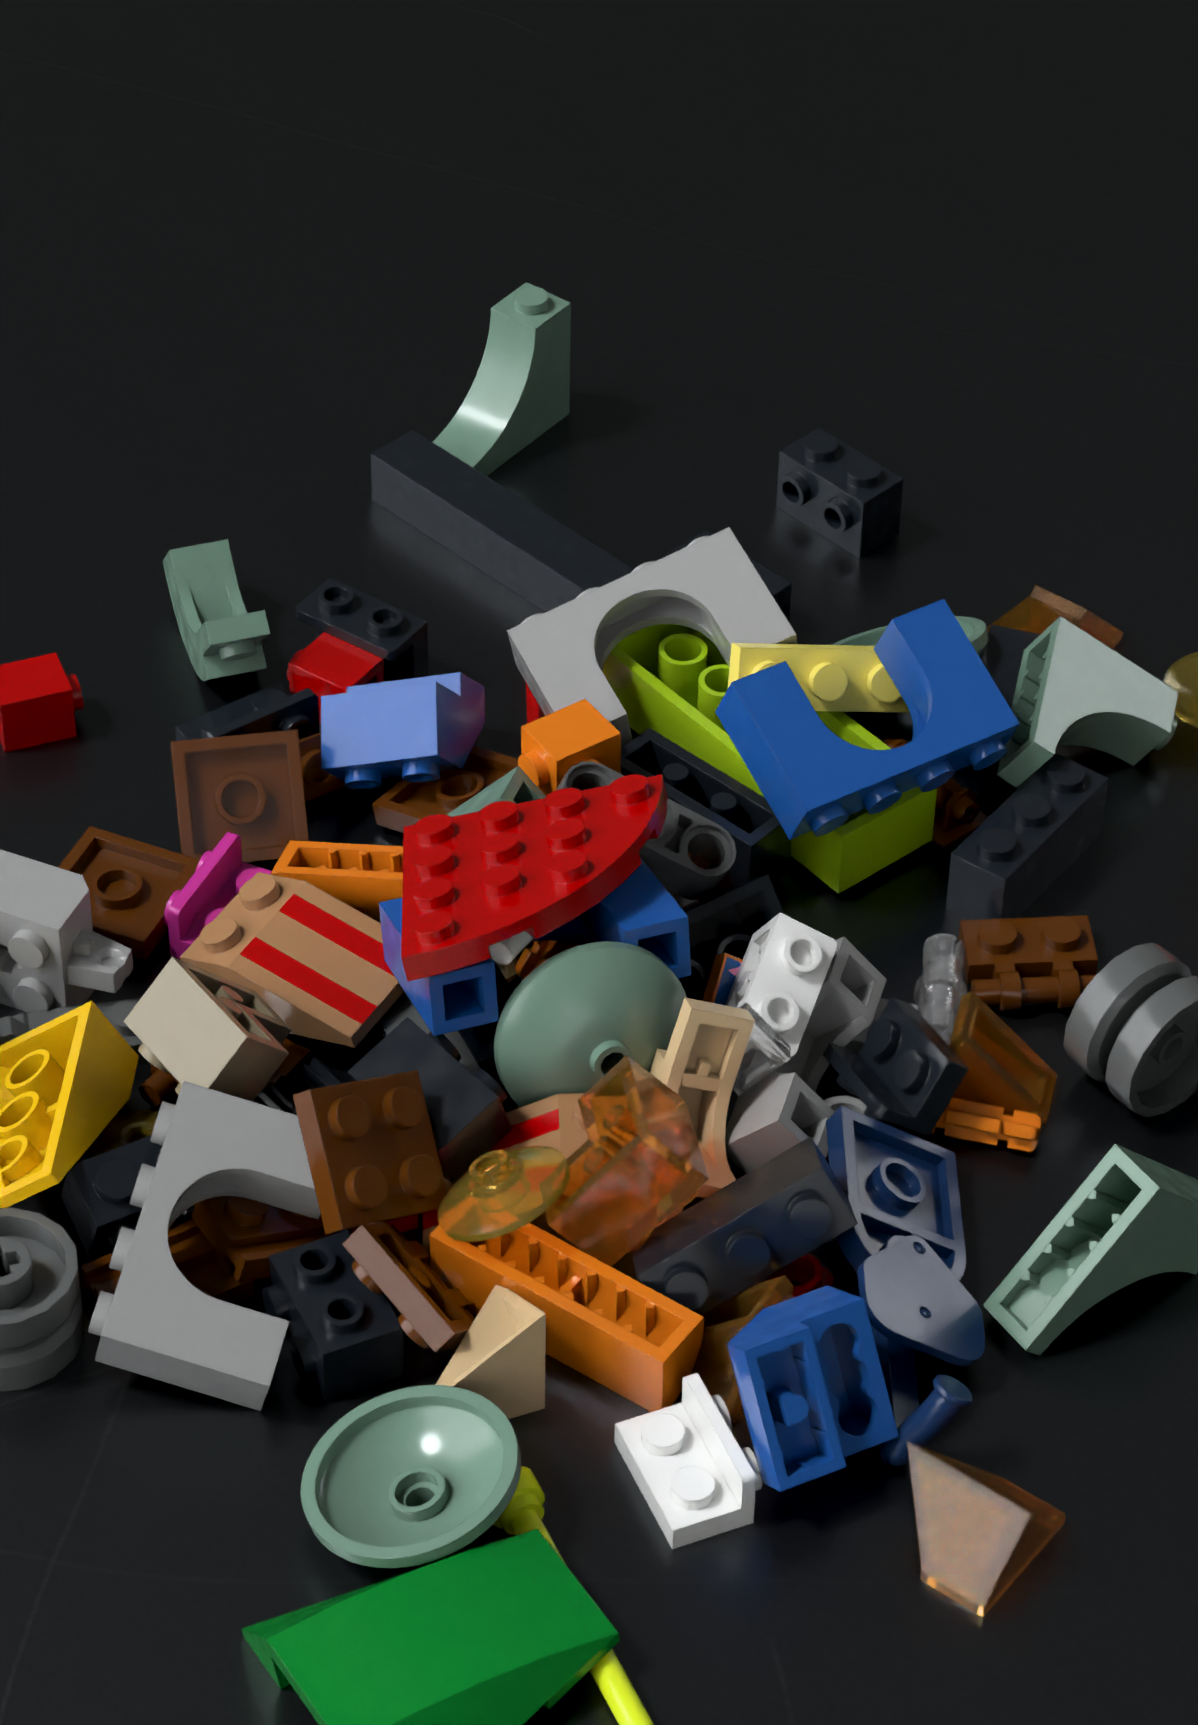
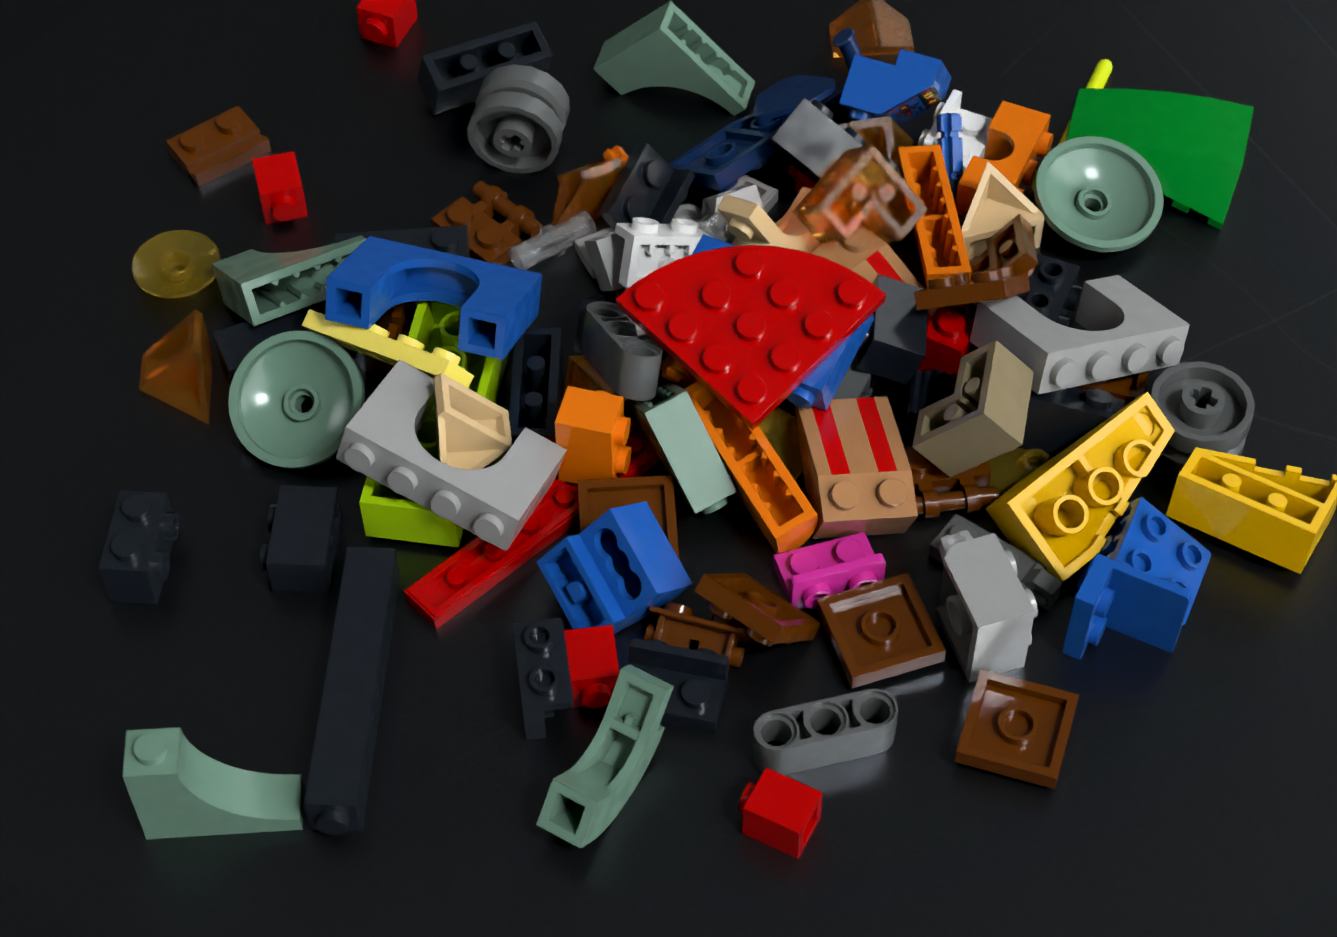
camera: 130 degrees left, 10 degrees up
clear yellow dish [437,1146,571,1242] -> none
none -> tan slope [434,373,512,470]
none -> dark grey beam [752,689,898,775]
none -> blue axle [937,113,963,197]
none -> orange arch [955,101,1054,217]

